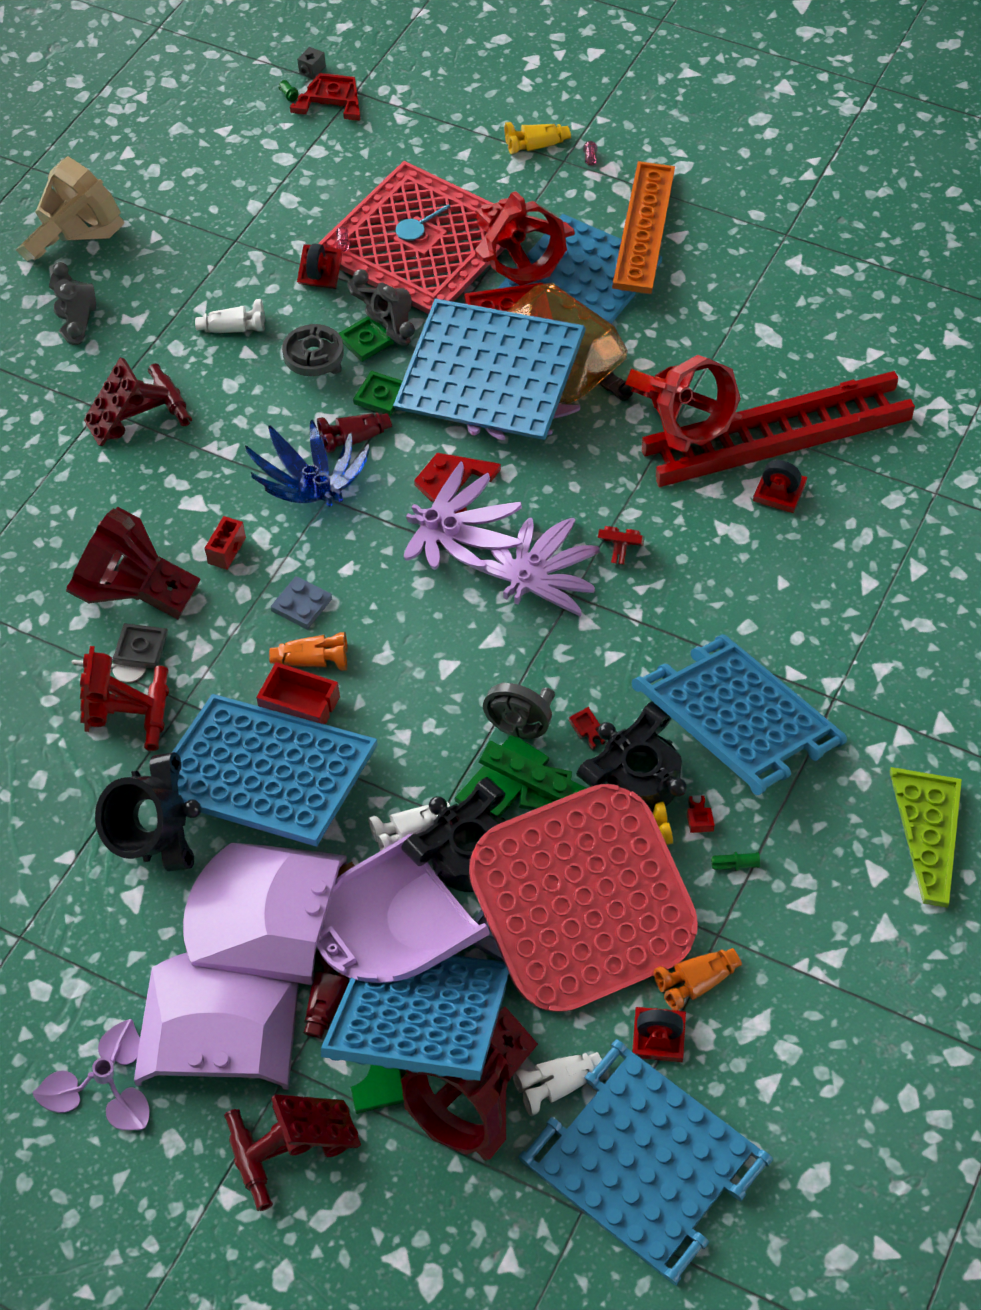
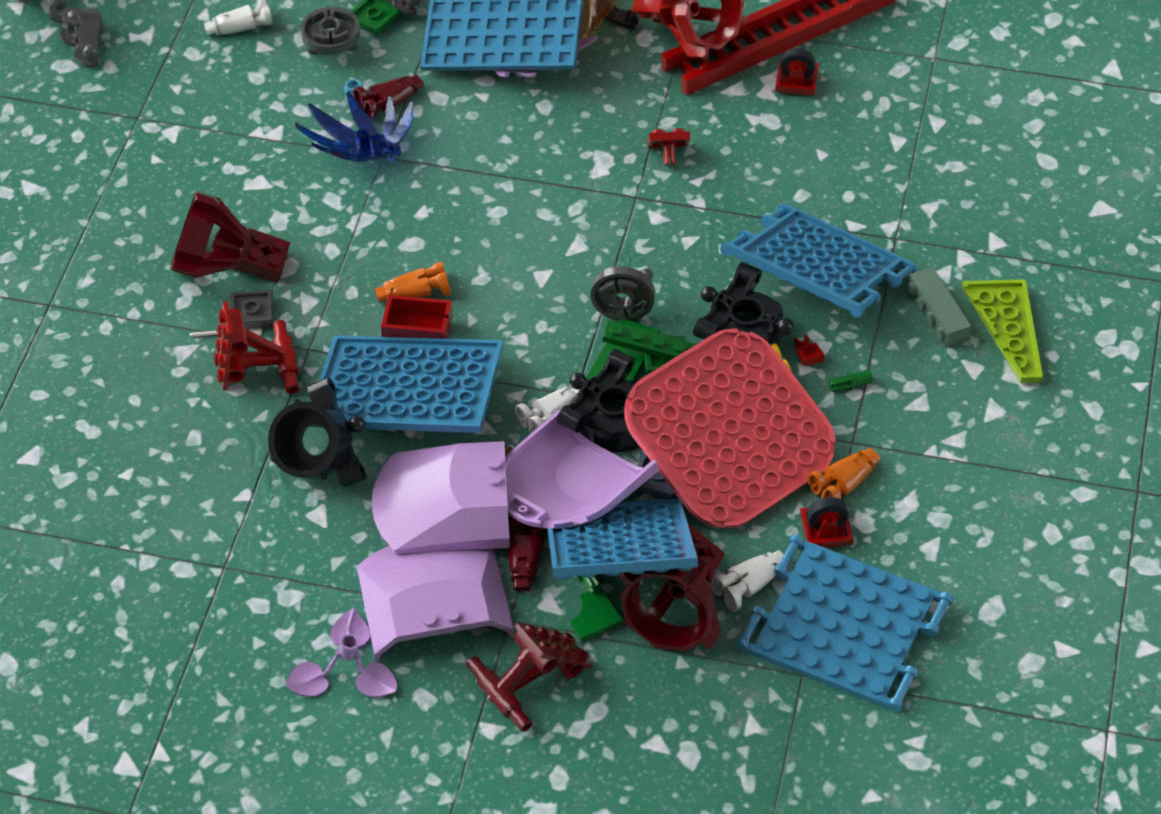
camera: 15 degrees left, 5 degrees down
dark red plate [84,357,192,446] -> none
red brick [204,516,246,570] -> none
sand blue plate [271,576,332,630] -> none
green plate [353,371,402,416] -> none
lavender plant [404,461,522,570] -> none
red wing [414,453,501,513] -> none
lavender plant [472,518,600,616] -> none
red plate [568,706,606,750] -> none
none -> medium azure plate [344,79,364,97]
none -> sand green brick [907,267,971,348]

